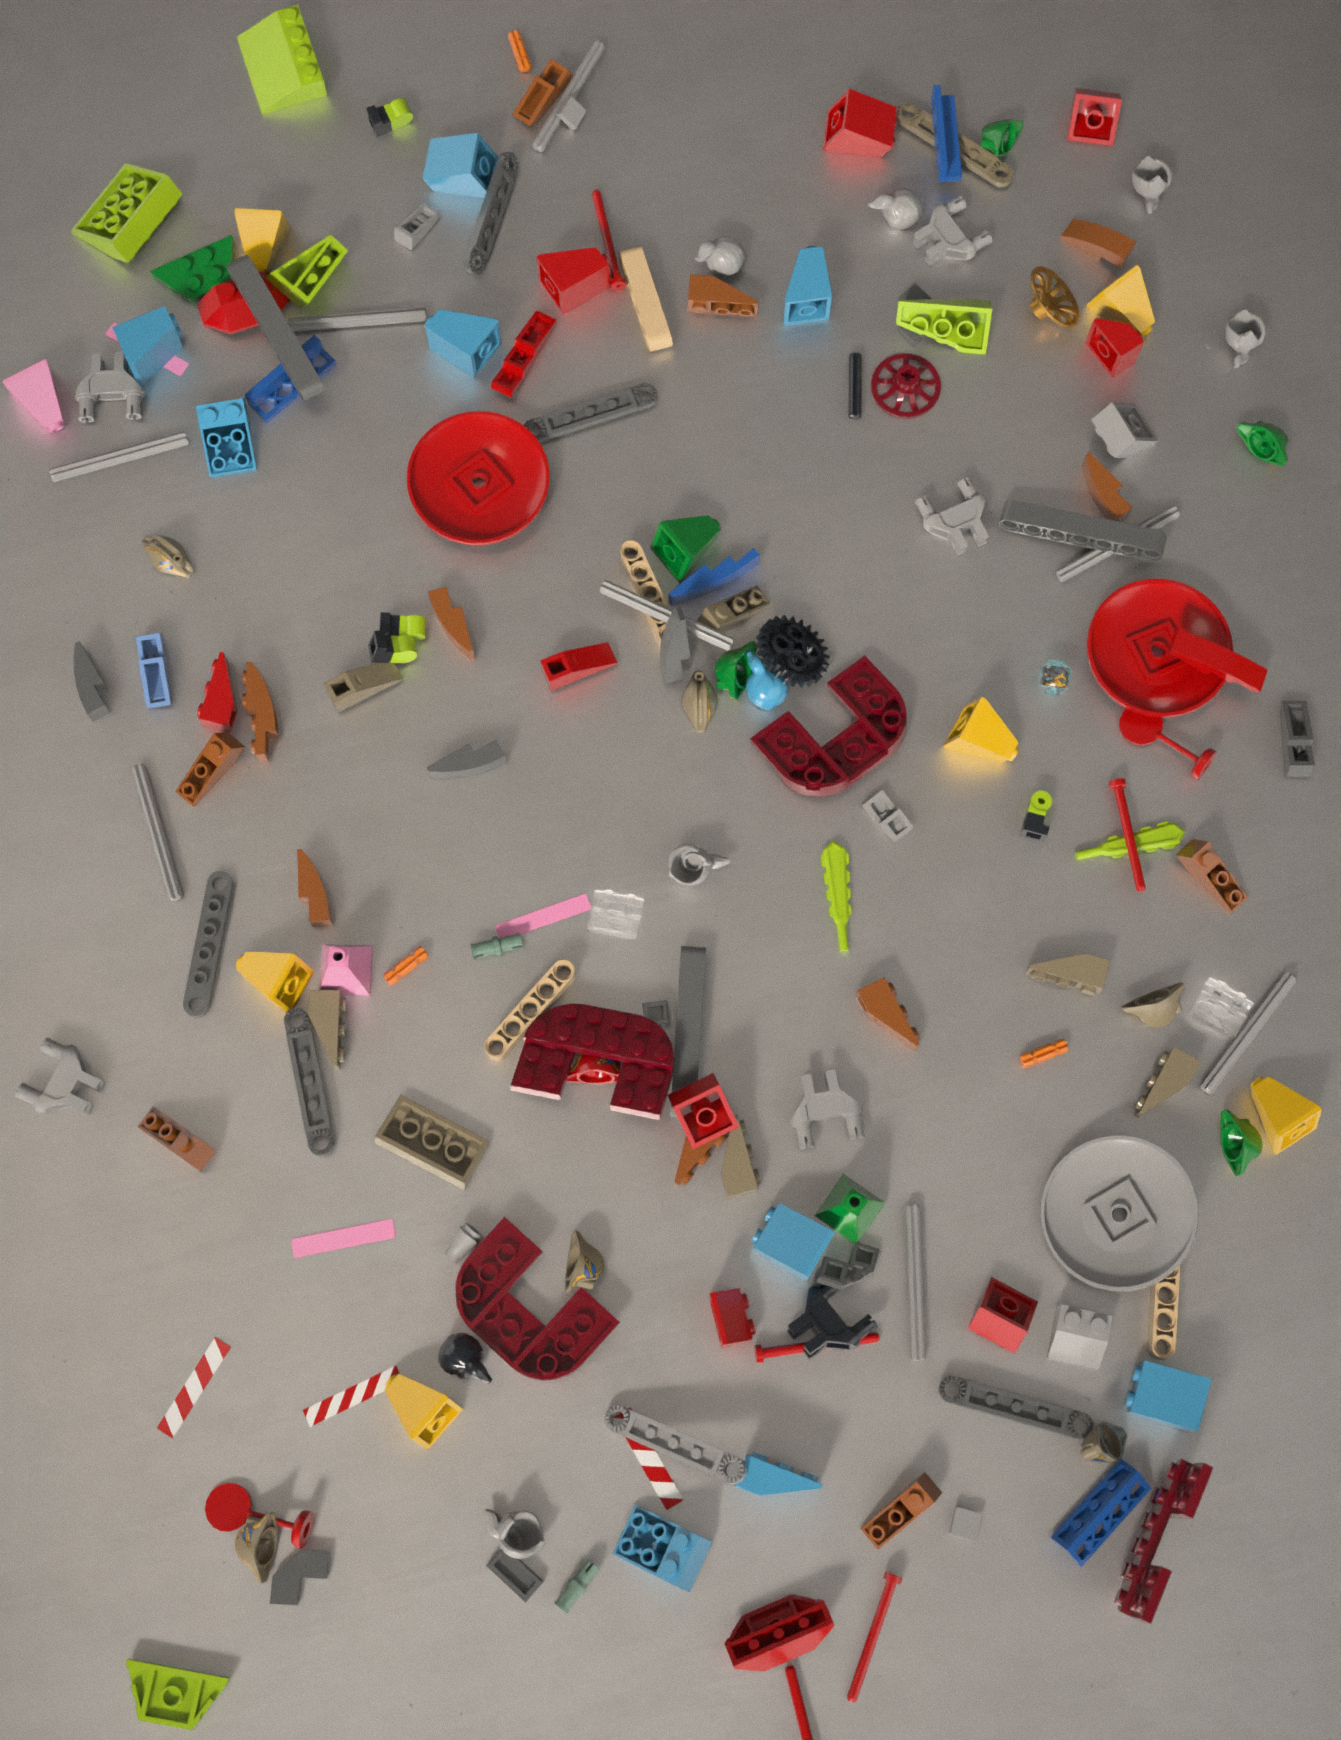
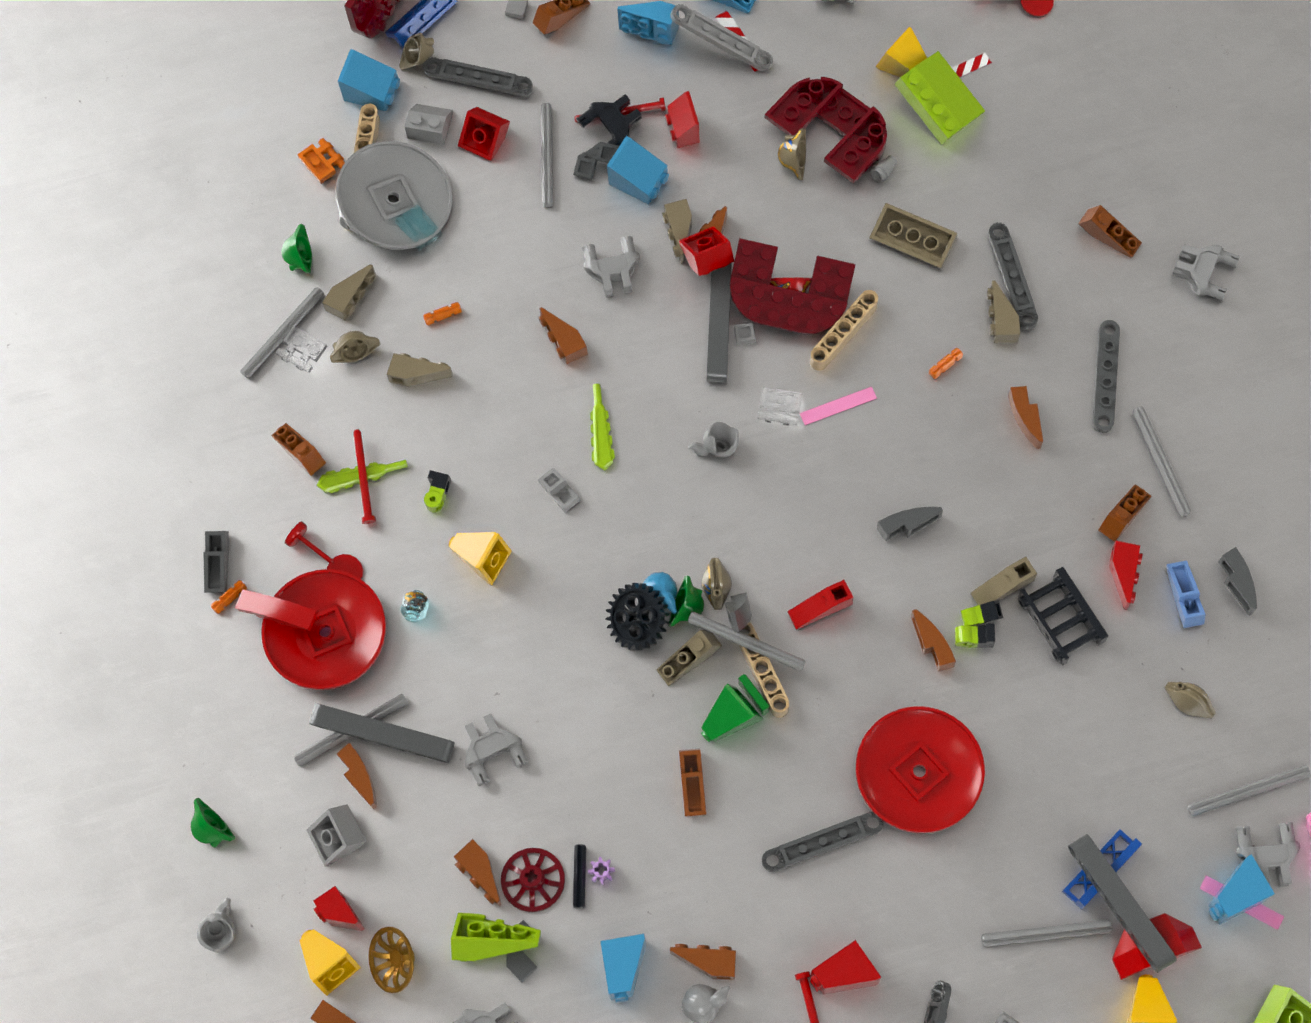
camera: 175 degrees left, 5 degrees down
green wing [150,235,234,304] -> none
sticker [157,1337,231,1438] -> none
dark azure slope [196,398,257,477] -> none
yellow slope [236,951,315,1013] -> none
dark orange slope [242,662,279,762] -> none
lime wedge [265,235,349,308] -> none
bright pink sticker [291,1219,396,1258] -> none
bright pink slope [319,944,373,996] -> none
dark azure slope [425,309,502,378] -> none
black hair [438,1333,492,1384] -> none
sand green pin [470,933,523,960] -> none
red slope [491,310,557,398] -> none
tan beam [618,245,673,352] -> none
blue slope [668,548,760,606] -> none
dark red plate [750,655,907,797] -> none
green slope [814,1174,885,1244] -> none
yellow slope [1250,1076,1322,1155] -> none
none -> orange axle [211,580,247,614]
none -> orange plate [297,138,345,184]
none -> clear light blue plate [395,204,442,251]
none -> dark orange slope [454,839,502,907]
none -> lavender gear [588,857,615,885]
none -> dark orange slope [679,748,706,816]
none -> green tile [738,674,769,716]
none -> lime slope [894,51,985,145]
none -> black fence [1018,567,1109,665]

